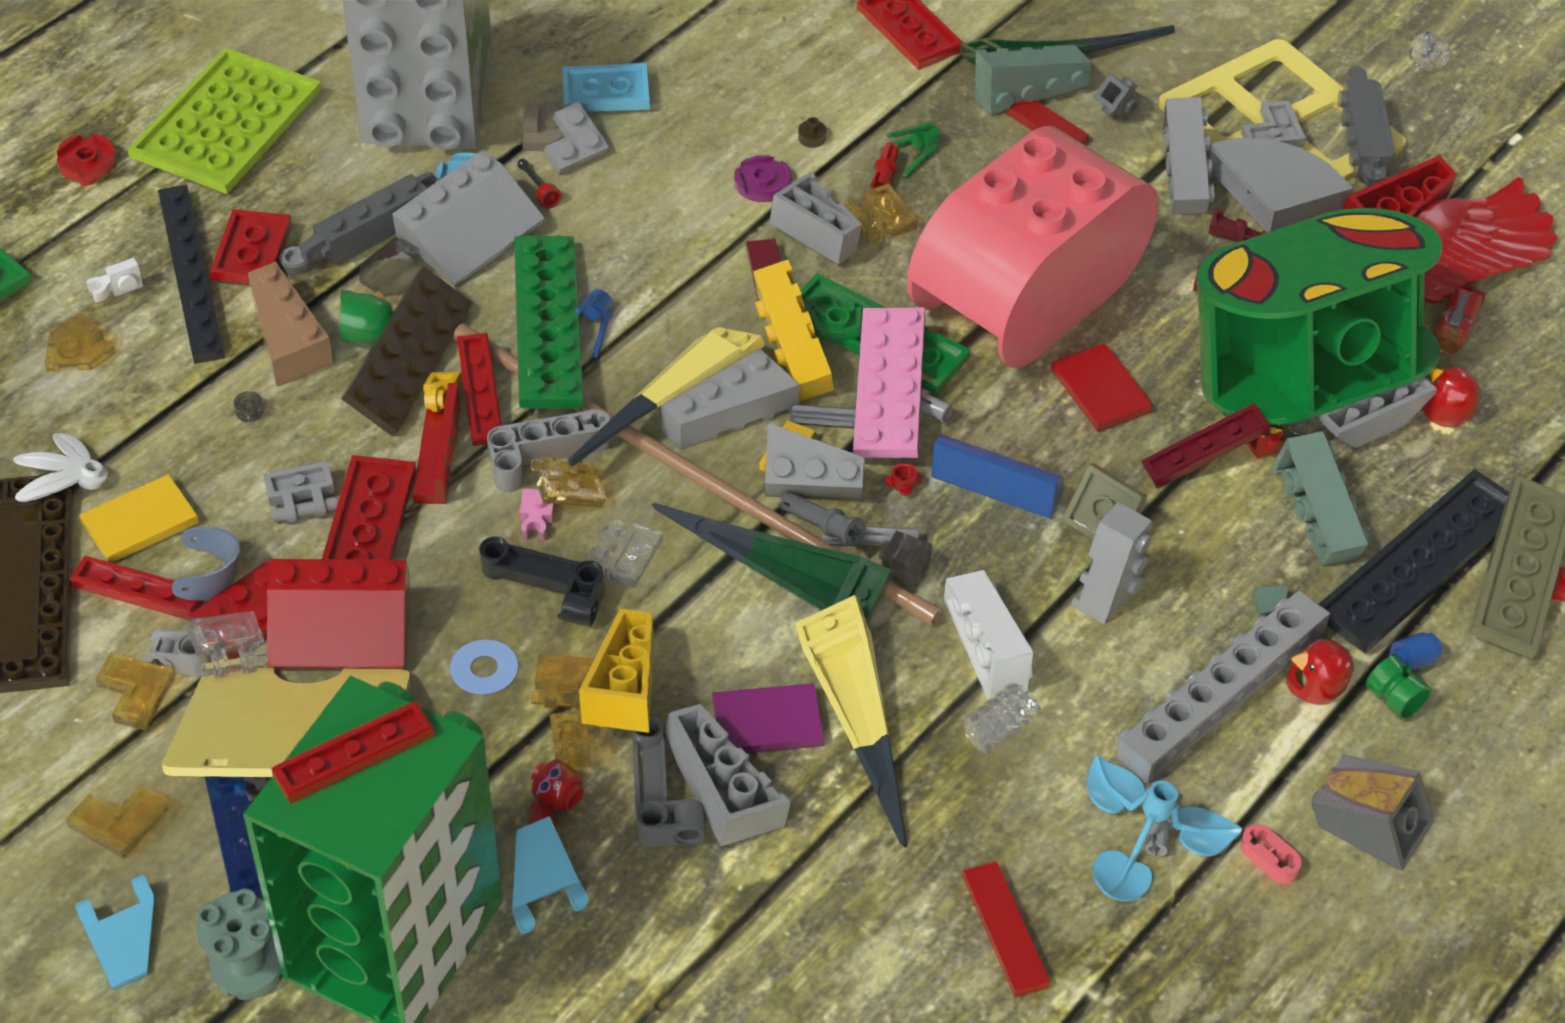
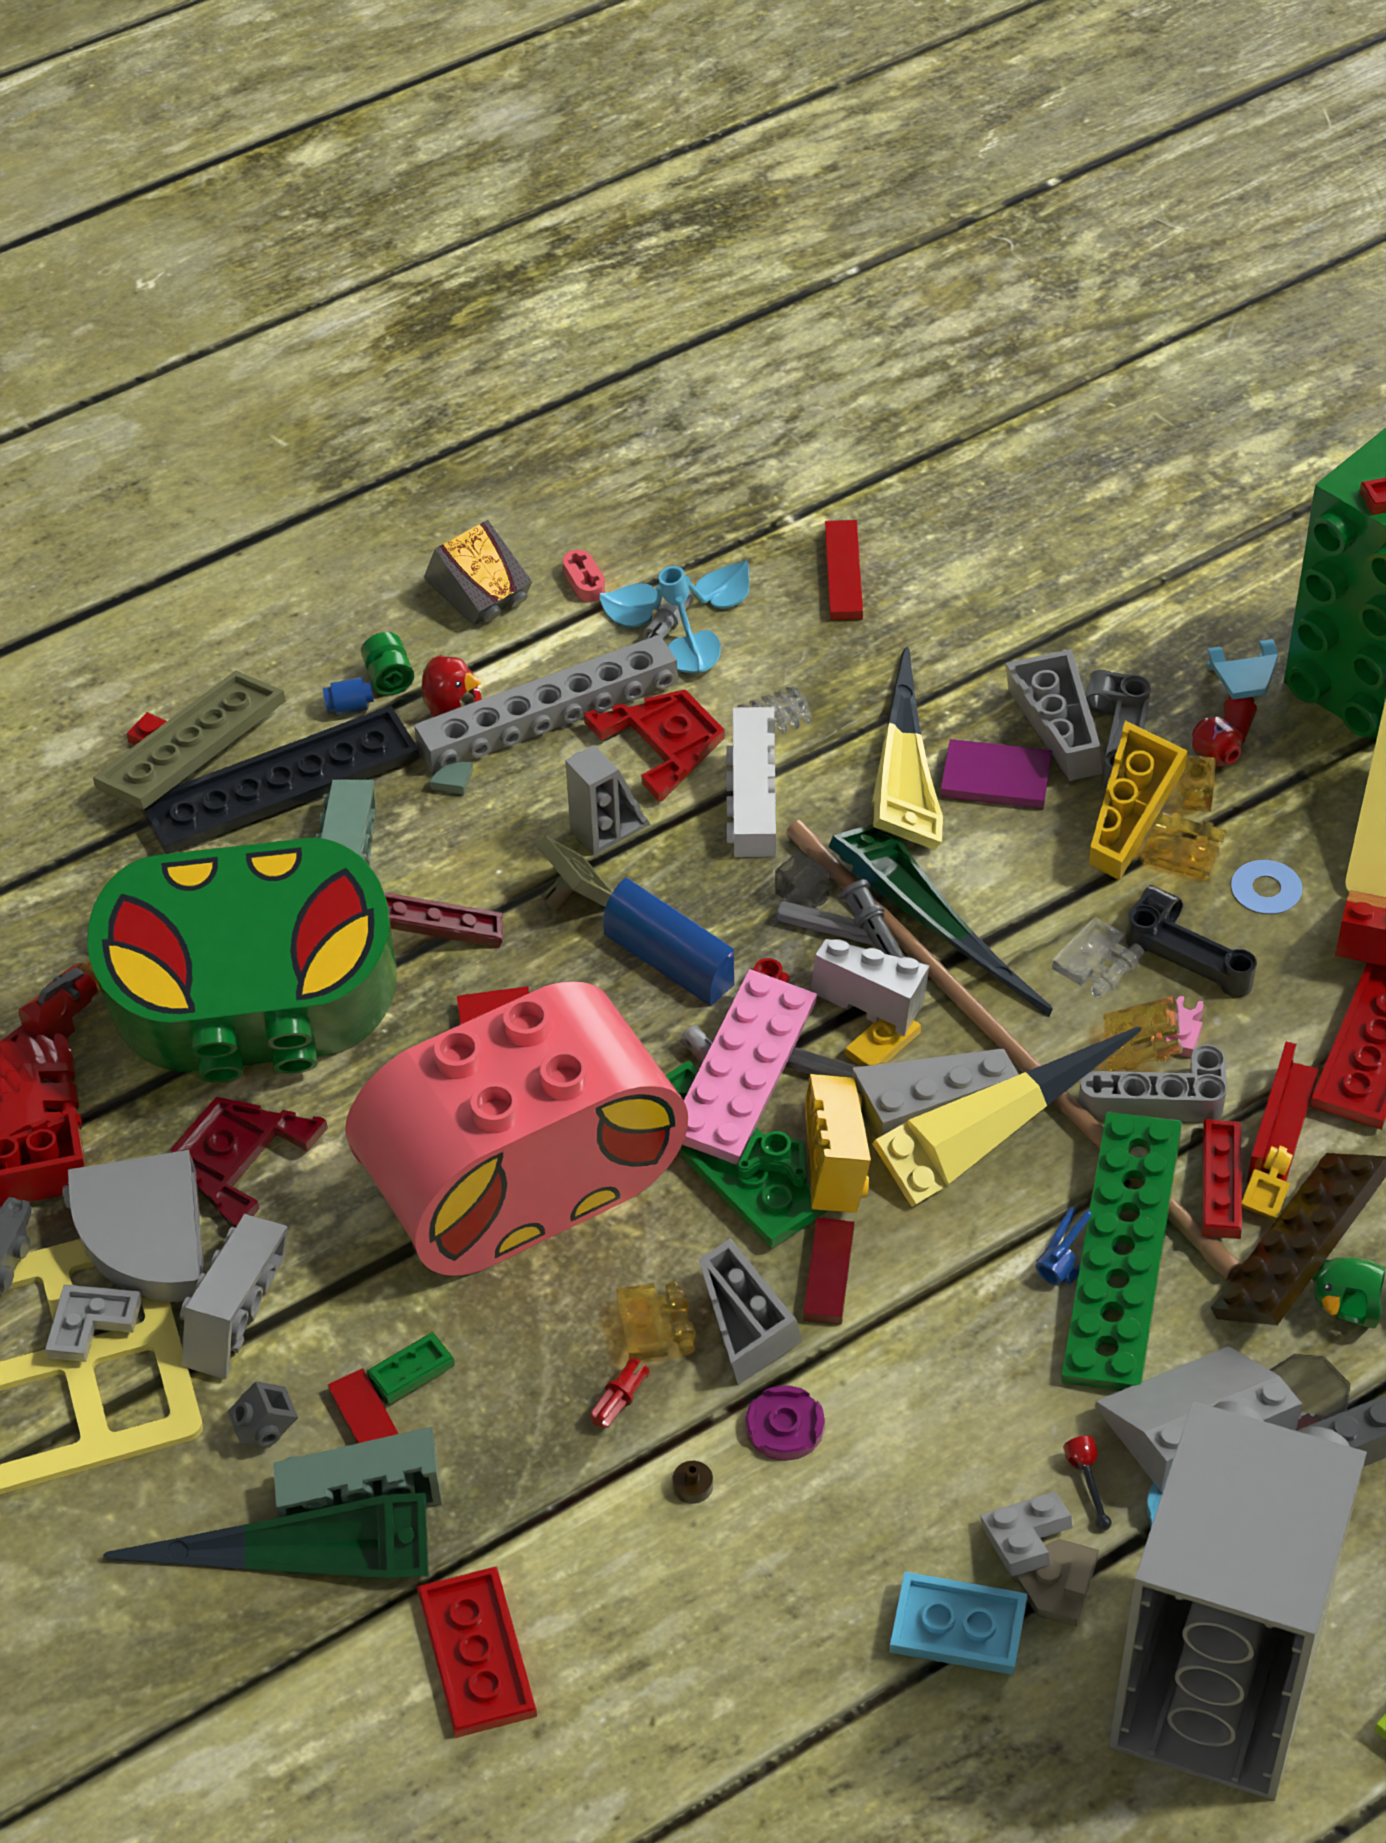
camera: 160 degrees left, 0 degrees up
green plant [880,121,941,178] -> none
none -> red wing [584,689,725,802]

